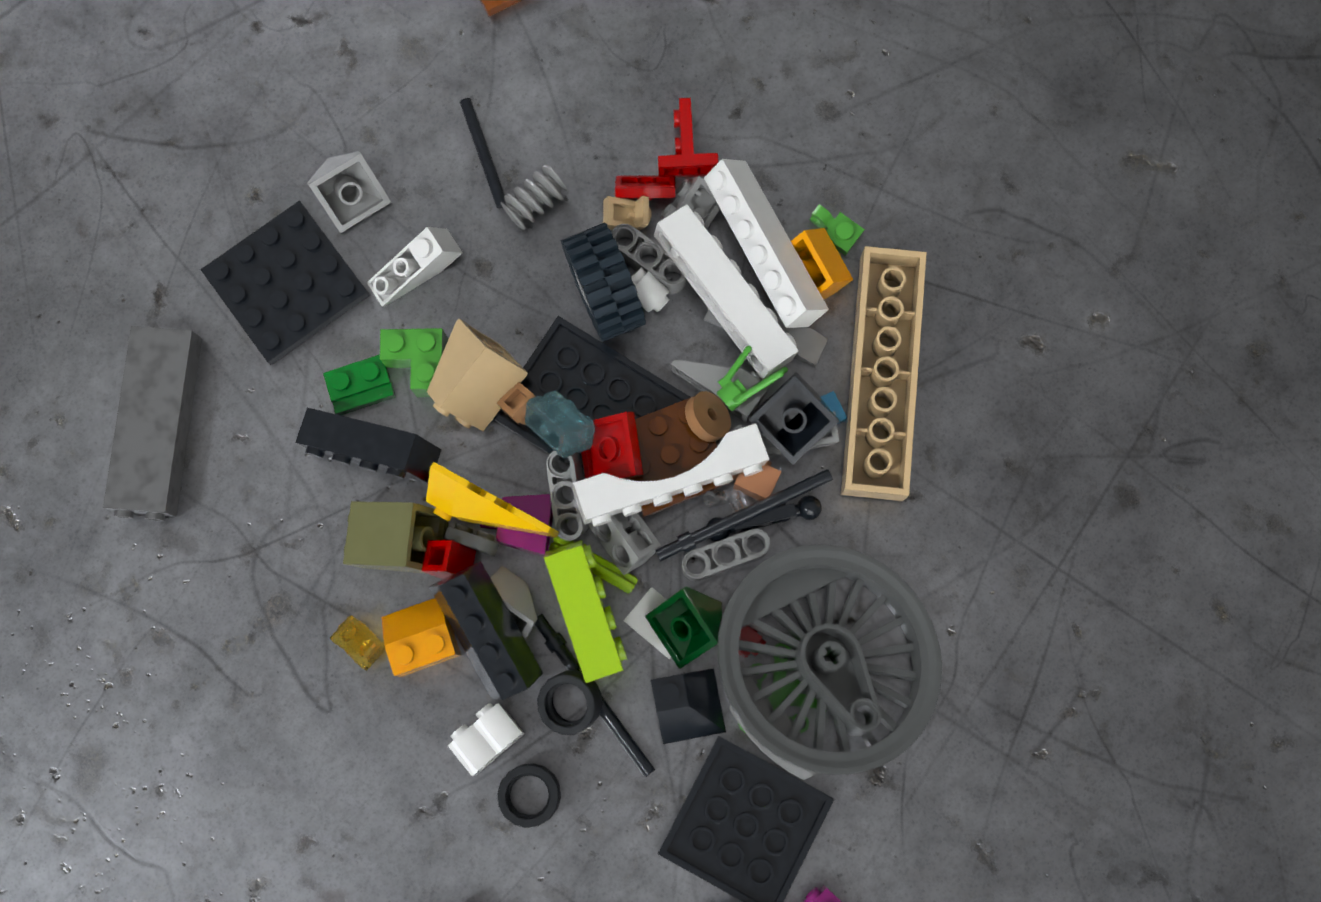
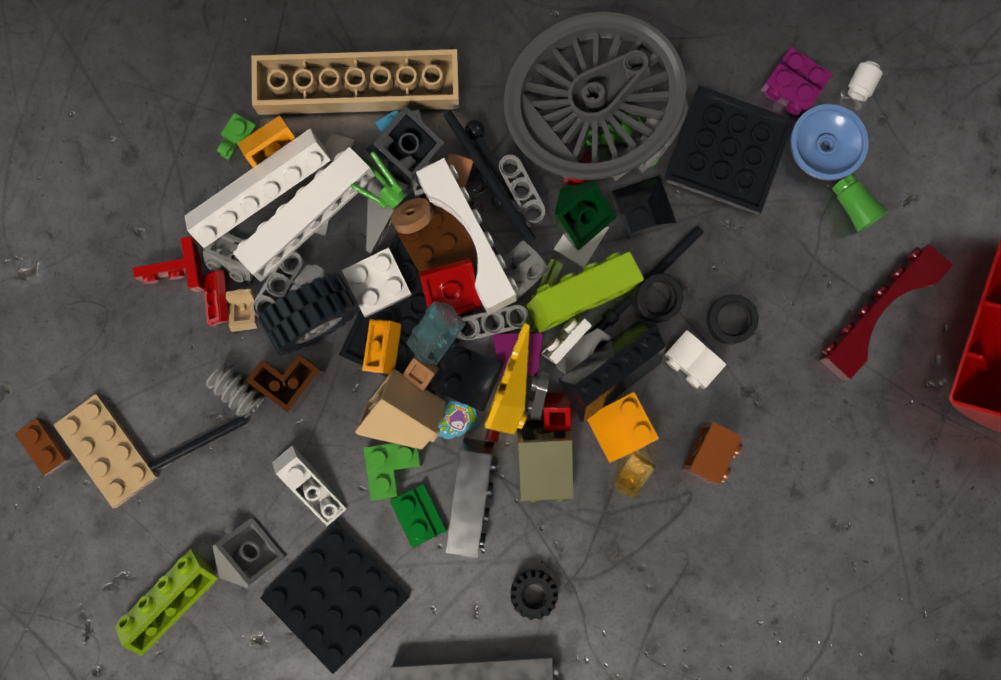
camera: 100 degrees left, 5 degrees up
none -> tan plate [54,394,159,509]
none -> lime brick [114,549,218,656]
none -> reddish brown brick [246,354,325,413]
none -> white plate [342,248,412,318]
none -> light orange slope [362,319,401,374]
none -> black bracket [429,341,504,412]
none -> sticker [438,401,481,439]
none -> black tyre [510,569,558,620]
none -> white plate [540,316,592,364]
none -> dark orange brick [681,422,743,485]

